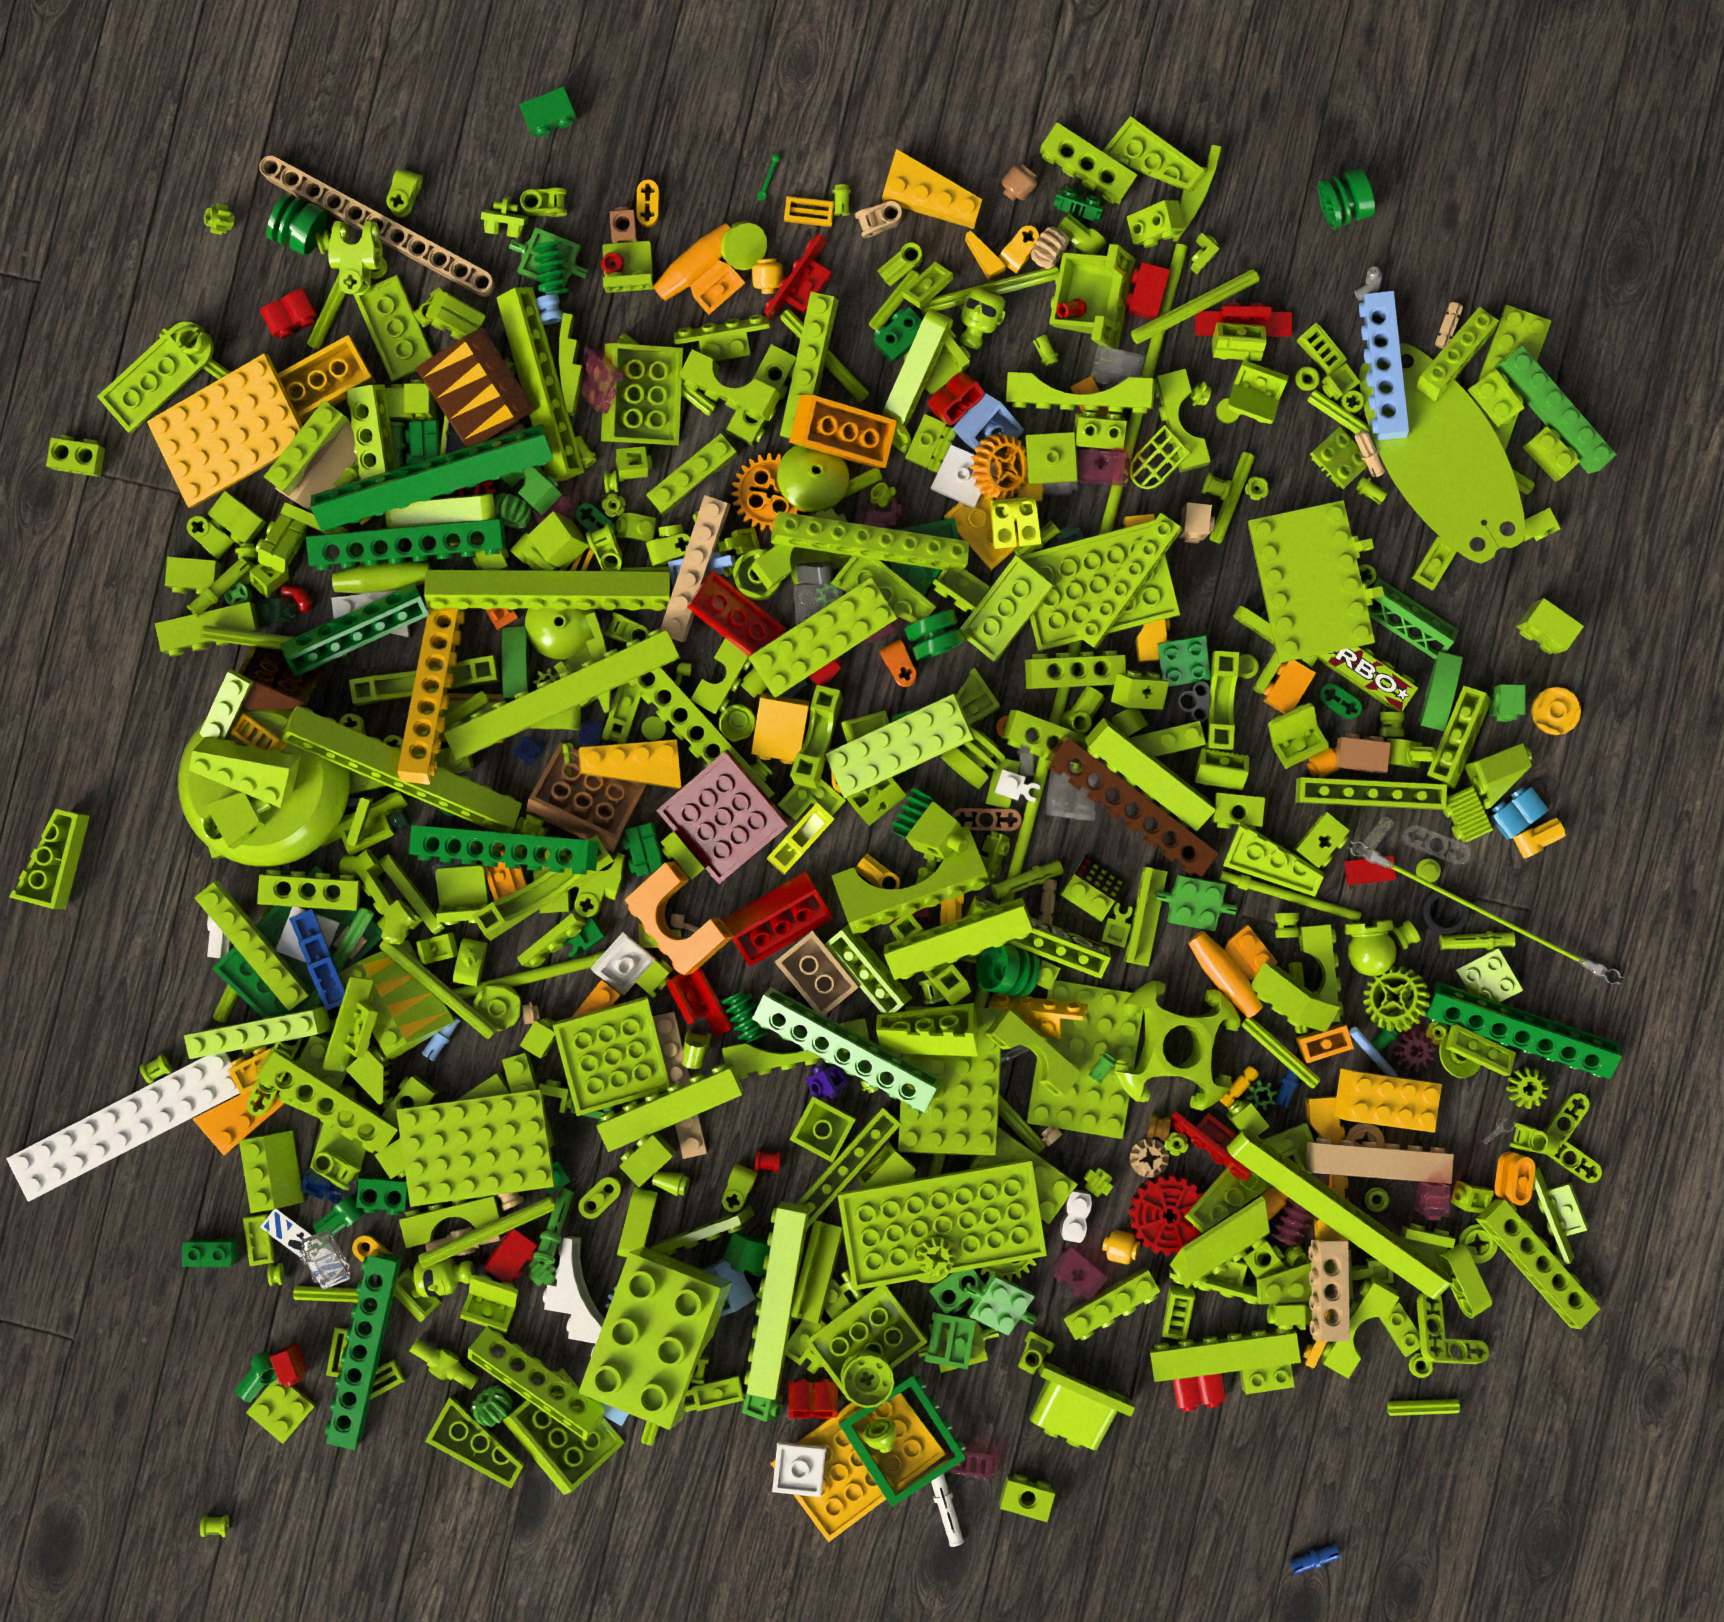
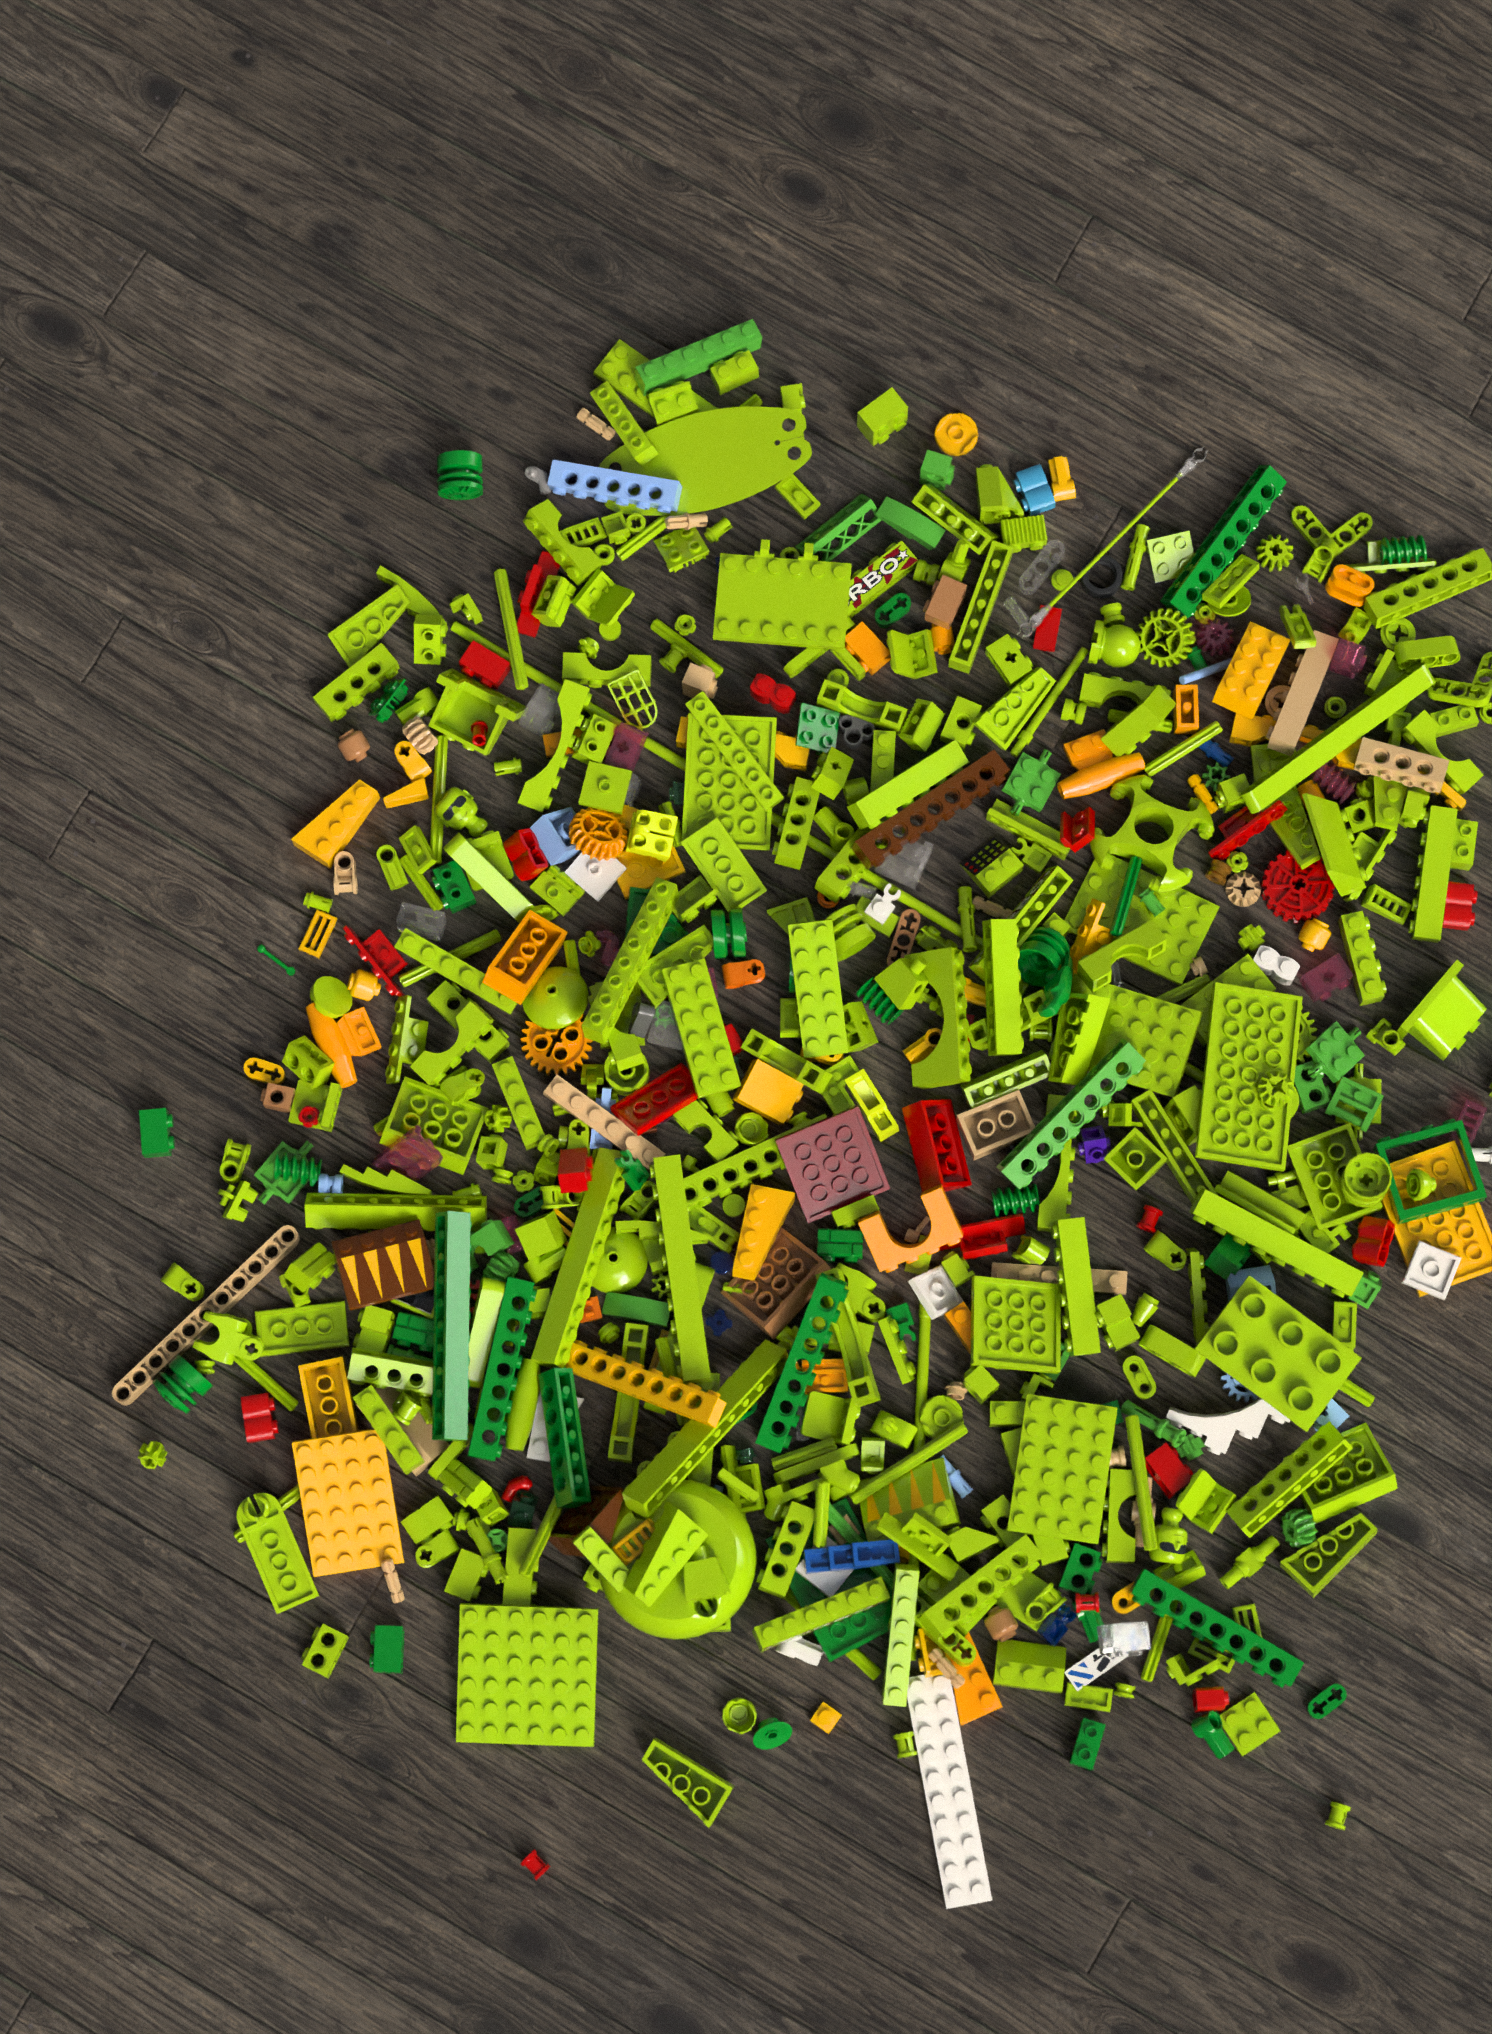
camera: 75 degrees left, 10 degrees down
none -> lime brick [282,1035,335,1089]
none -> green brick [369,1625,405,1674]
none -> tan axle [381,1558,404,1603]
none -> lime piece [391,1391,422,1426]
none -> clear brick [396,902,447,941]
none -> lime piece [440,1068,485,1106]
none -> lime plate [456,1603,598,1747]
none -> lime gear [484,1105,512,1133]
none -> lime arch [523,499,603,586]
none -> lime bush [537,1134,559,1157]
none -> red brick [558,1147,594,1193]
none -> lime plate [598,1323,620,1343]
none -> green plate [614,1149,650,1191]
none -> lime hair [722,1698,757,1734]
none -> red brick [750,674,796,714]
none -> green piece [753,1718,792,1750]
none -> lime axle [772,1437,837,1471]
none -> yellow plate [810,1702,842,1734]
none -> lime axle [813,1480,830,1548]
none -> tan axle [929,1648,965,1689]
none -> medium nougat head [984,1606,1018,1642]
none -> green animal [1037,954,1073,1017]
none -> red bracket [1060,807,1095,853]
none -> red bush [1075,1592,1099,1613]
none -> green axle [1109,856,1142,937]
none -> lime panel [1109,1103,1143,1127]
none -> lime bracket [1166,1654,1225,1686]
none -> lime hinge [1279,604,1317,649]
none -> green beam [1307,1684,1347,1719]
none -> green piece [1379,535,1427,566]

